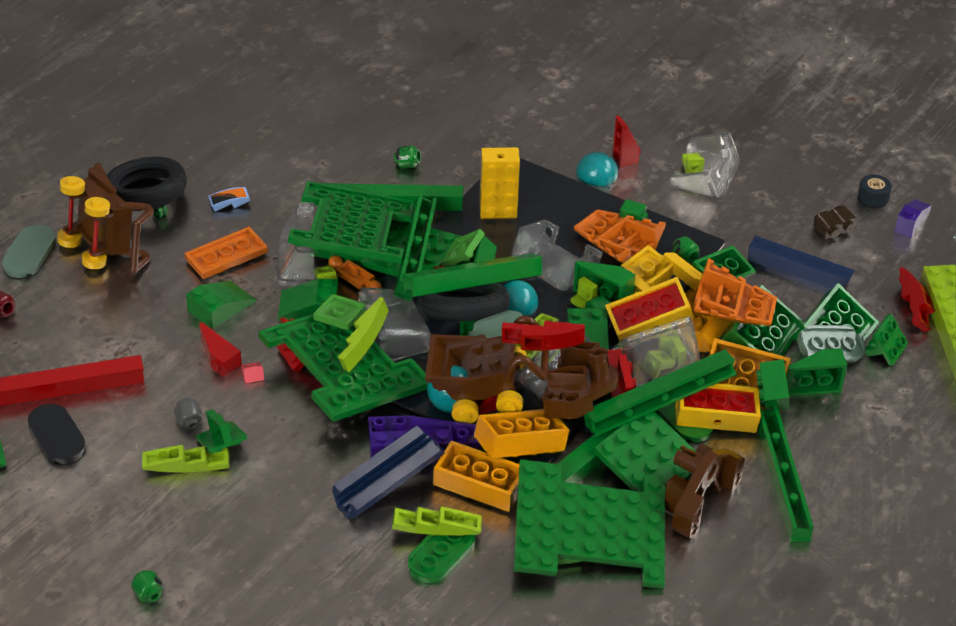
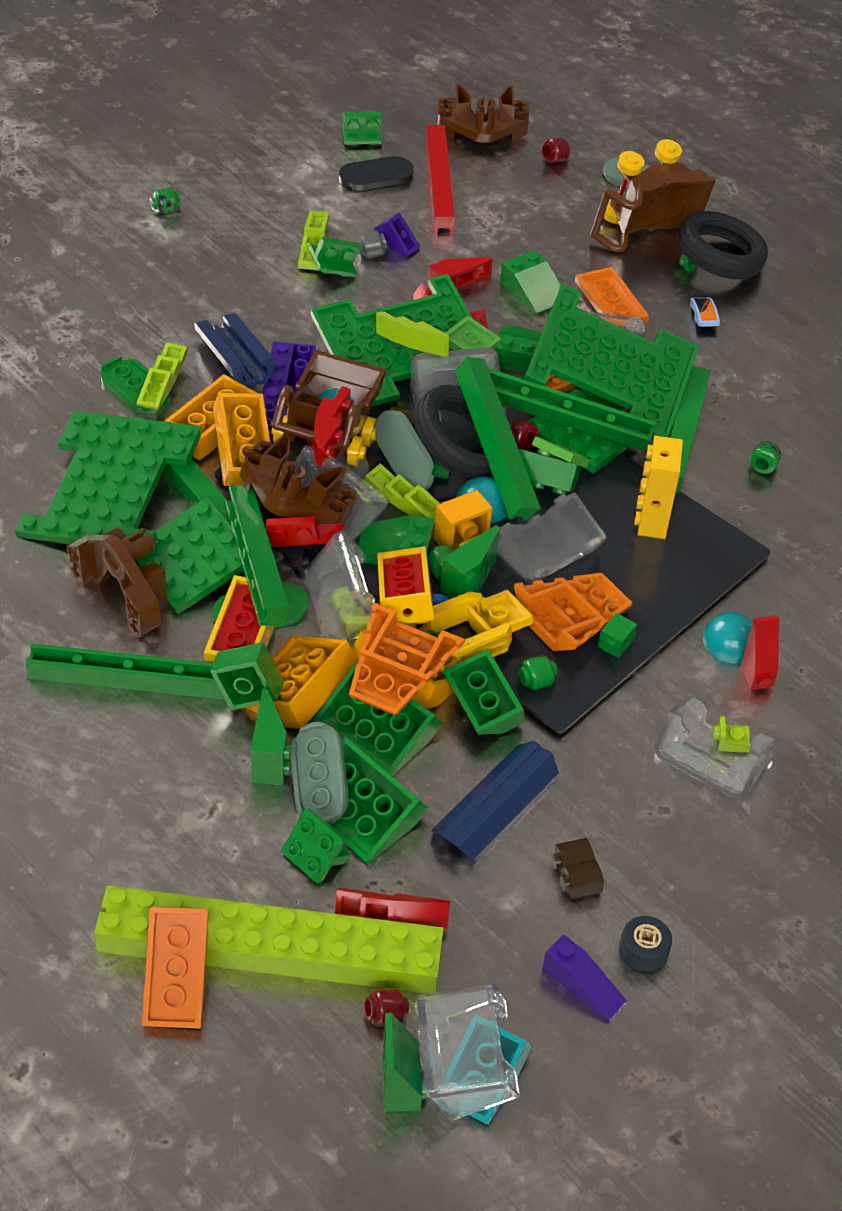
camera: 100 degrees right, 5 degrees up
none -> dark purple slope [373,212,421,257]
none -> light orange brick [434,490,492,550]

